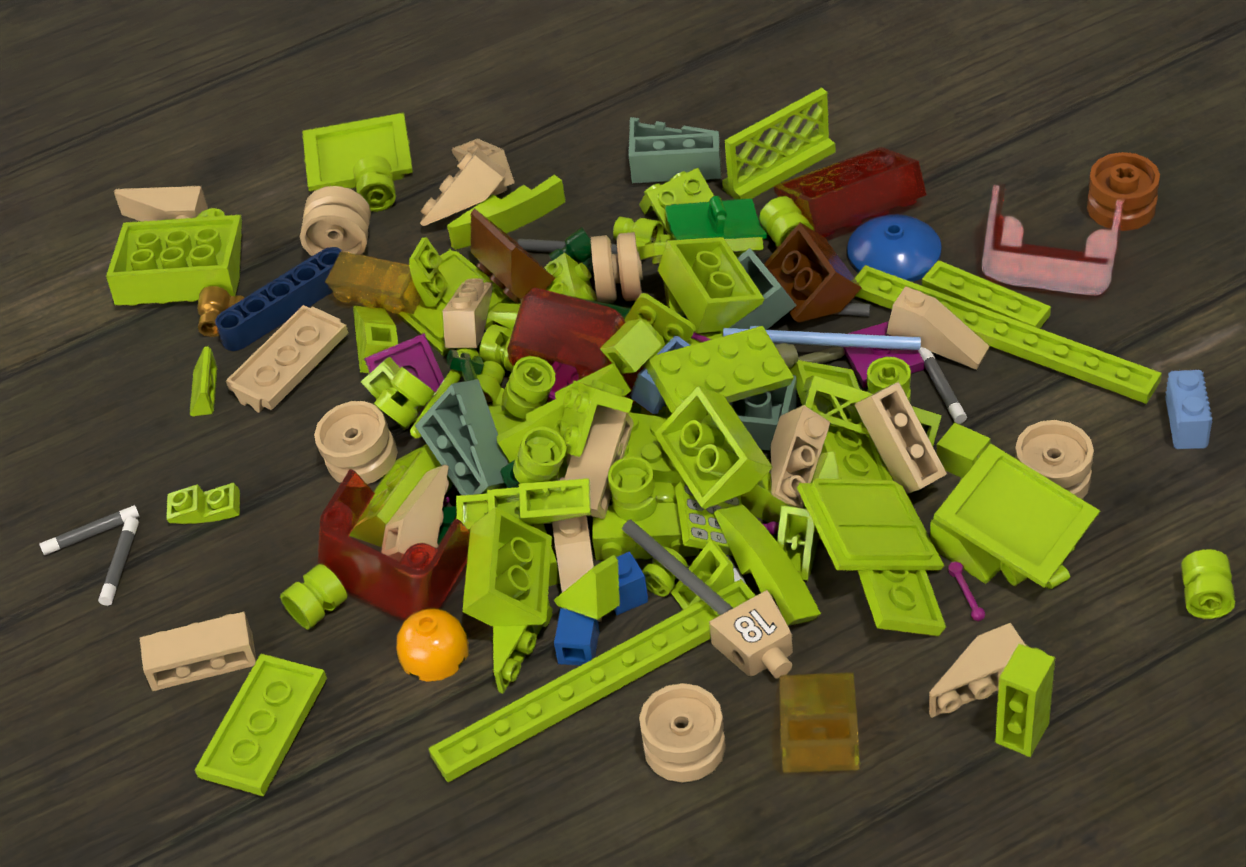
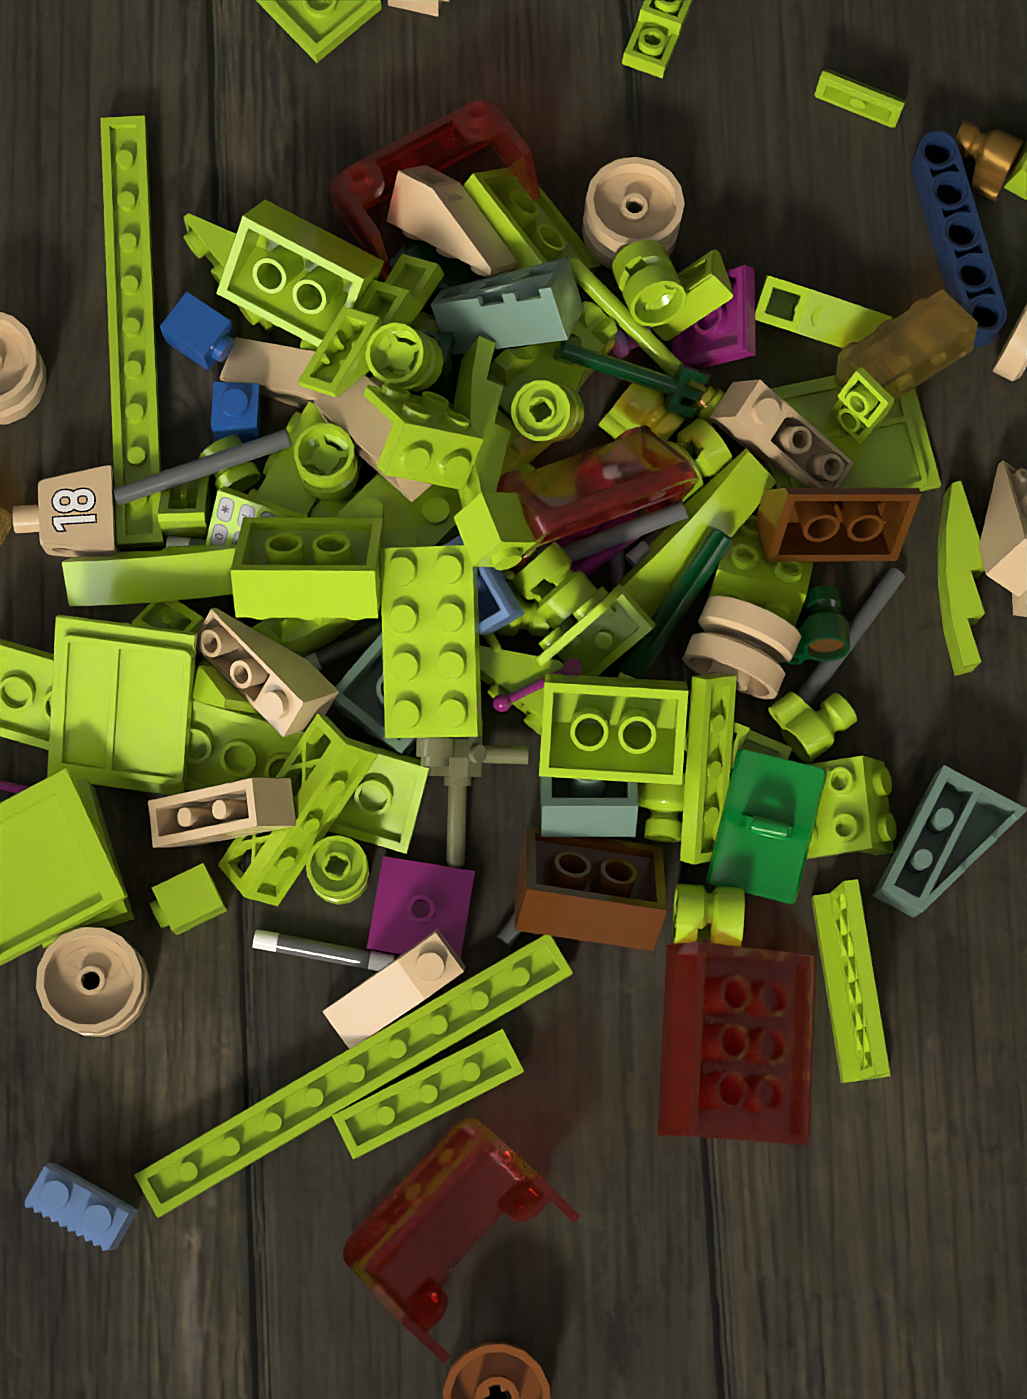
camera: 105 degrees right, 30 degrees up
tan brick [226,305,348,413] -> none
lime wheel [280,564,347,629] -> none
light orange cylinder [397,608,469,682] -> none
lime slope [554,555,620,620] -> none
light blue bar [723,326,921,350] -> none
blue dish [847,215,941,282] -> none

